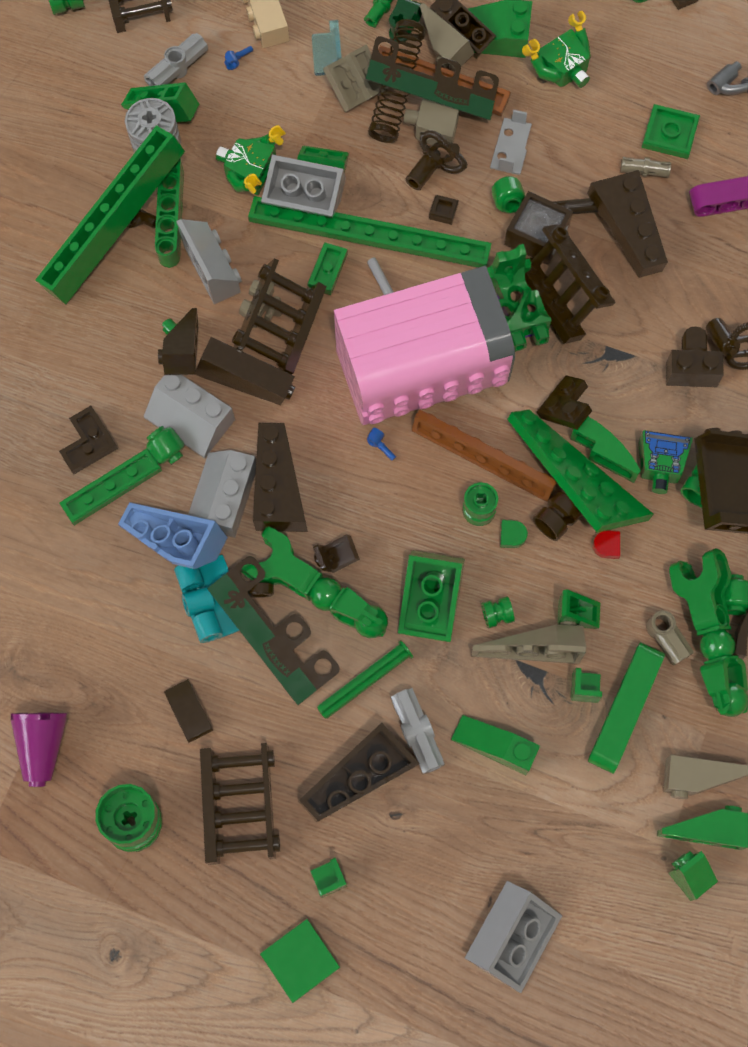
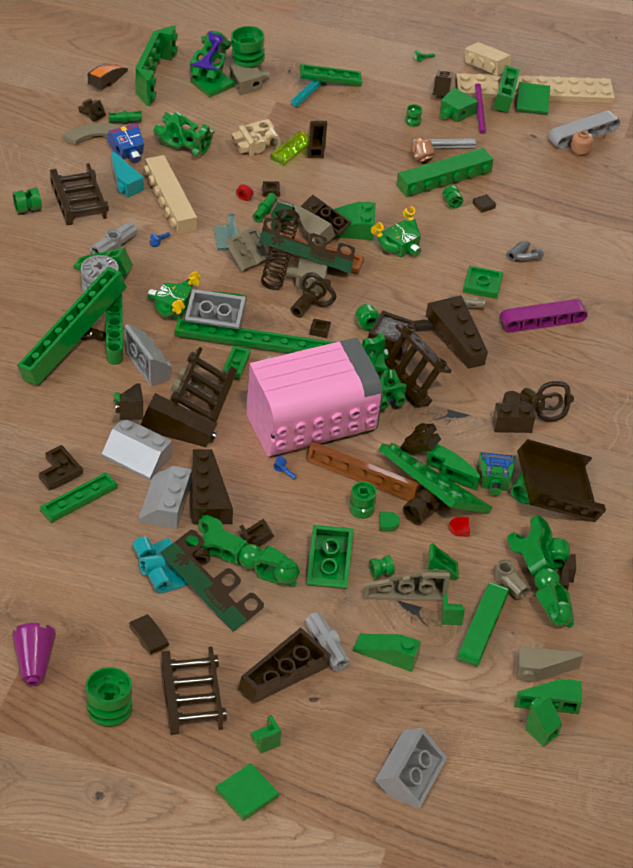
camera: 10 degrees left, 25 degrees down
medium blue wedge [118,502,228,569] -> none
green head [146,426,185,465] -> none
green axle [317,640,414,719] -> none
light grey piece [490,110,532,175] -> none

